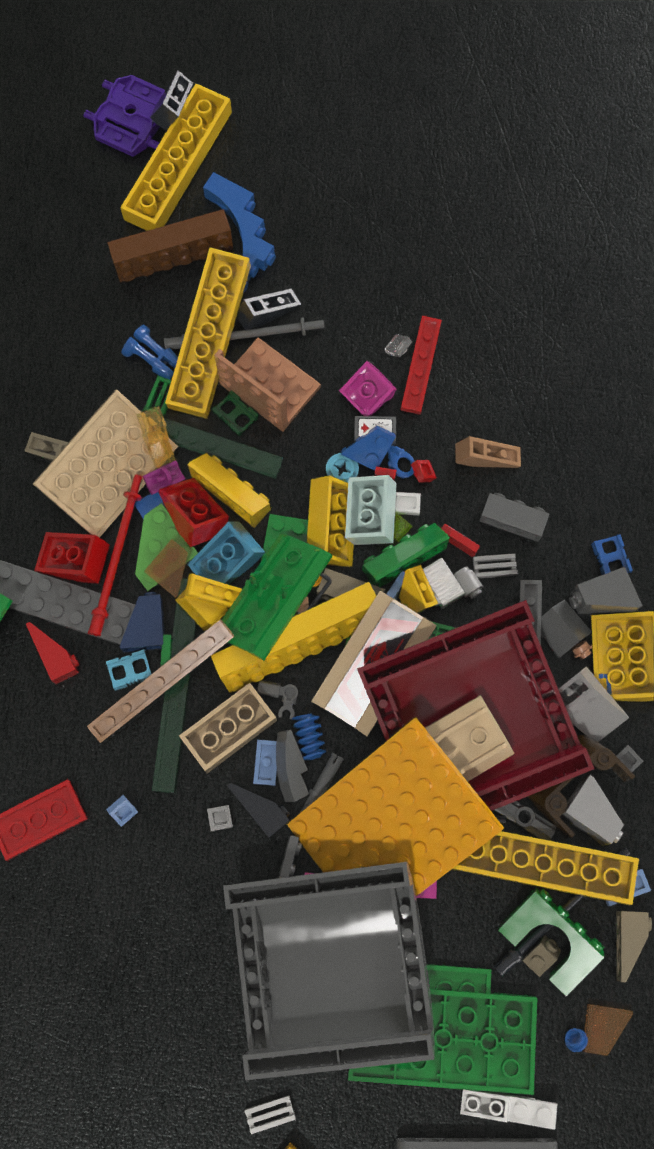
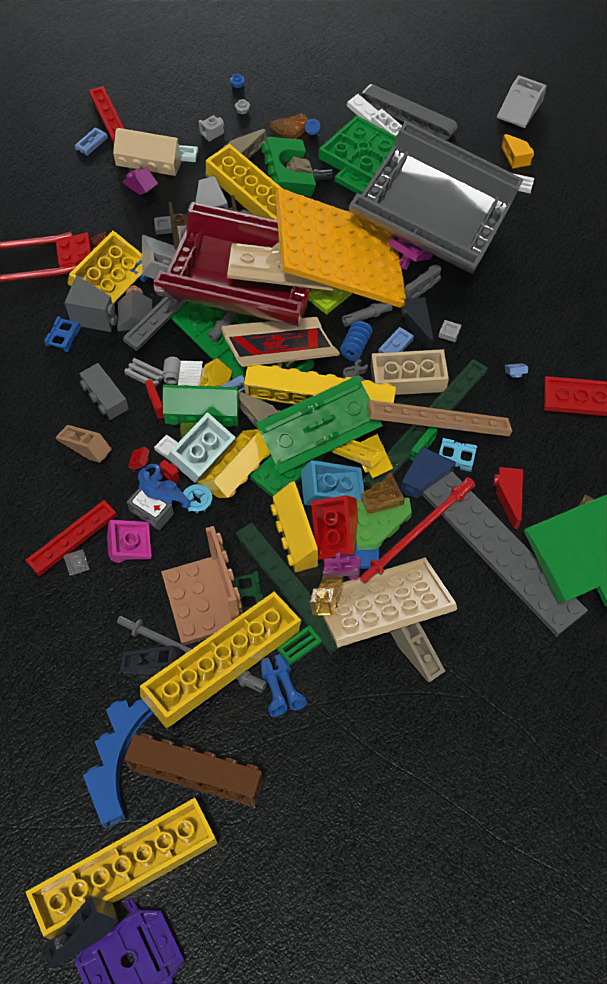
camera: 145 degrees left, 15 degrees down
red slope [34,532,110,584] -> none
dark grey slope [276,730,309,802] -> none

